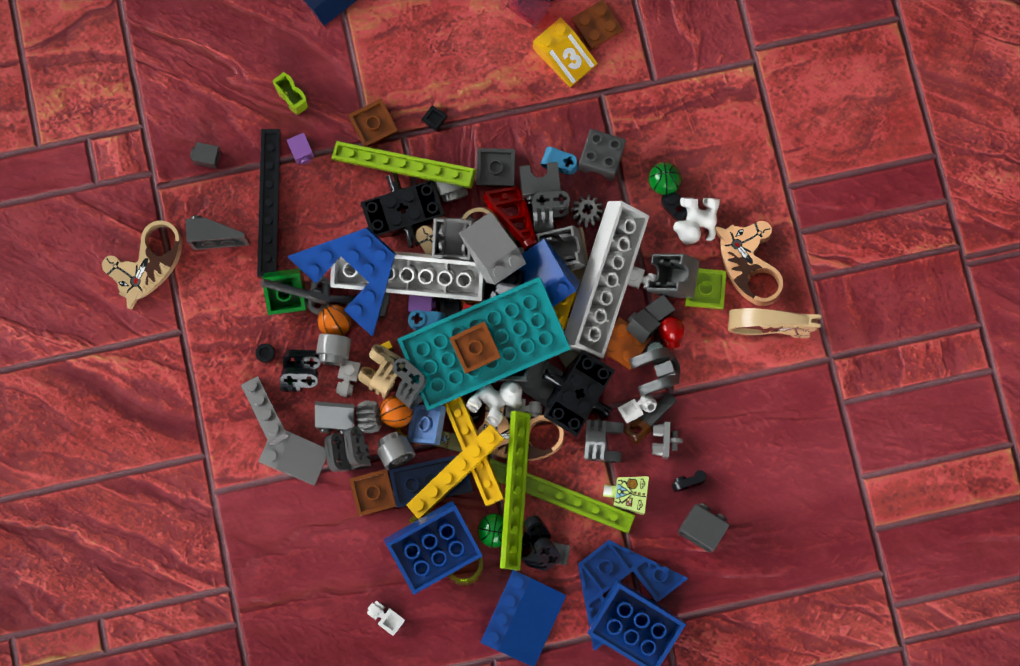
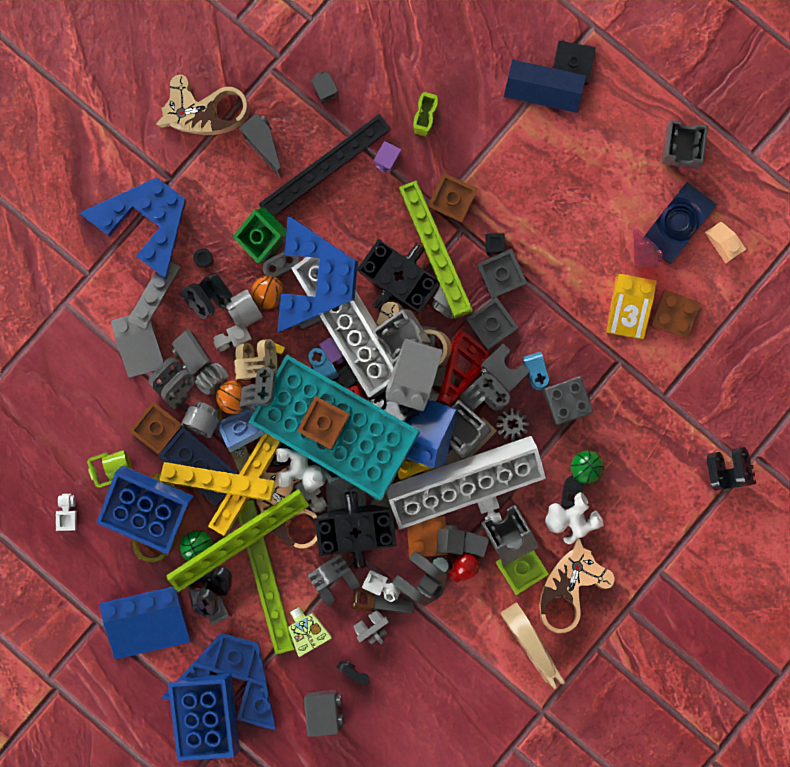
camera: 55 degrees right, 5 degrees up
dark grey piece [260,279,356,306] -> none
none -> blue wing [80,177,186,280]
none -> lime piece [87,450,132,488]
none -> dark grey plate [477,249,527,299]
none -> black piece [707,447,756,490]

